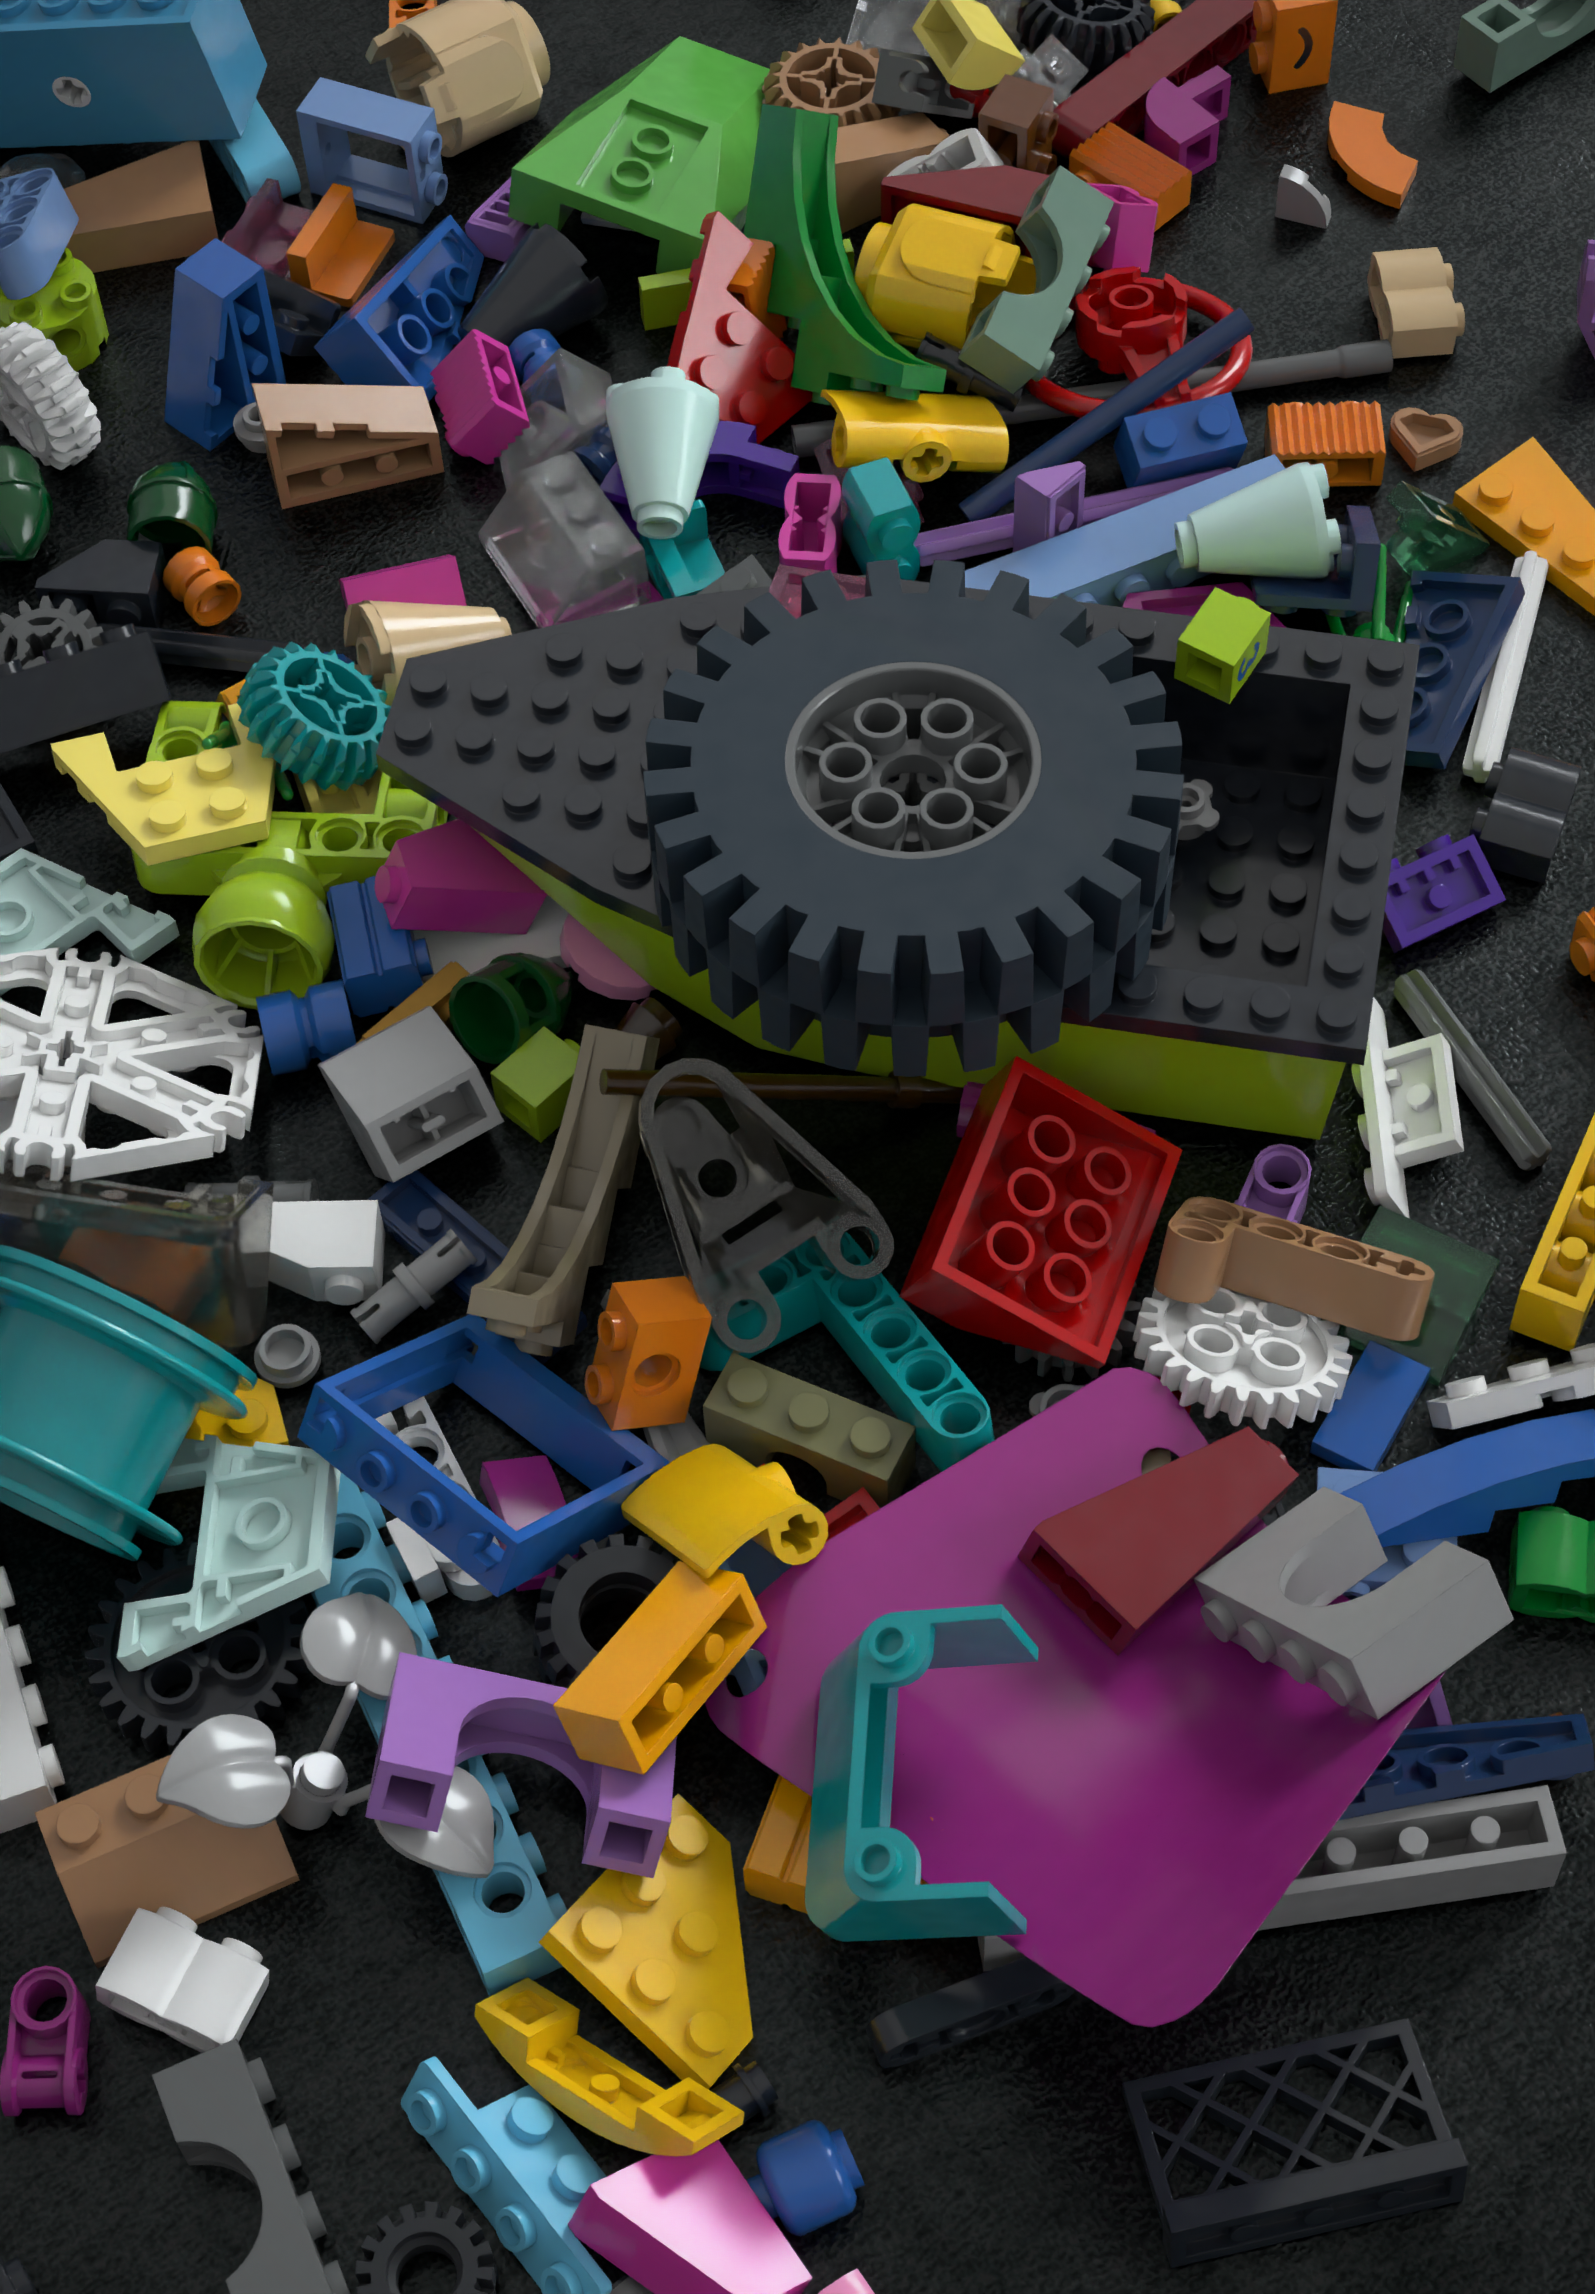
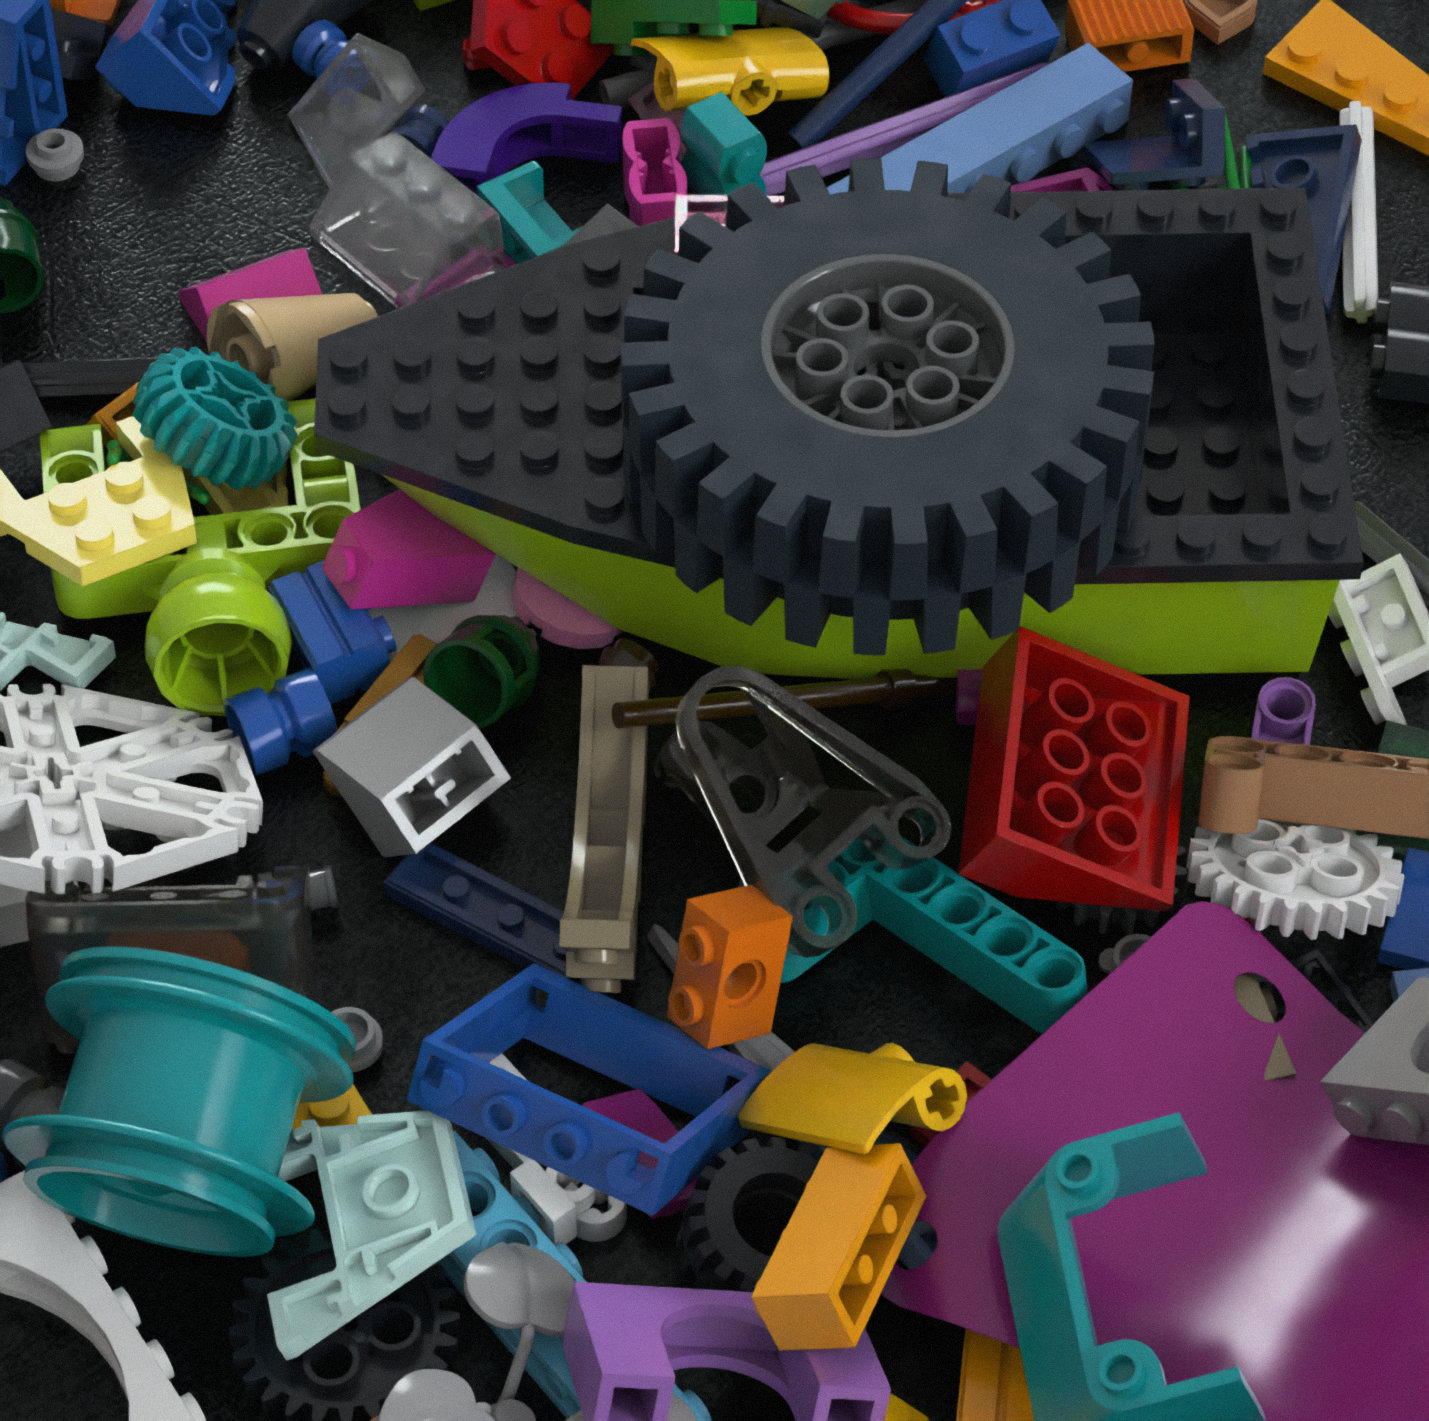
camera: 15 degrees left, 5 degrees down
orange wheel [162,546,242,626] -> none
white slope [183,1200,386,1305] -> none
medium nougat wedge [252,383,444,509] -> none
light grey pin [350,1229,477,1344] -> none
dark pink brick [430,329,530,465] -> none
lime brick [490,1027,580,1143] -> none
light aqua cone [606,366,719,539] -> none
olive arch [703,1353,916,1509] -> none
medium lavender slope [1013,461,1086,552] -> none
dark red slope [1017,1426,1299,1656] -> none
light aqua cone [1174,462,1341,580] -> none
lime brick [1174,587,1271,704] -> none
dark purple bracket [1382,834,1506,953] -> none
clear green slope [1386,480,1490,578] -> none

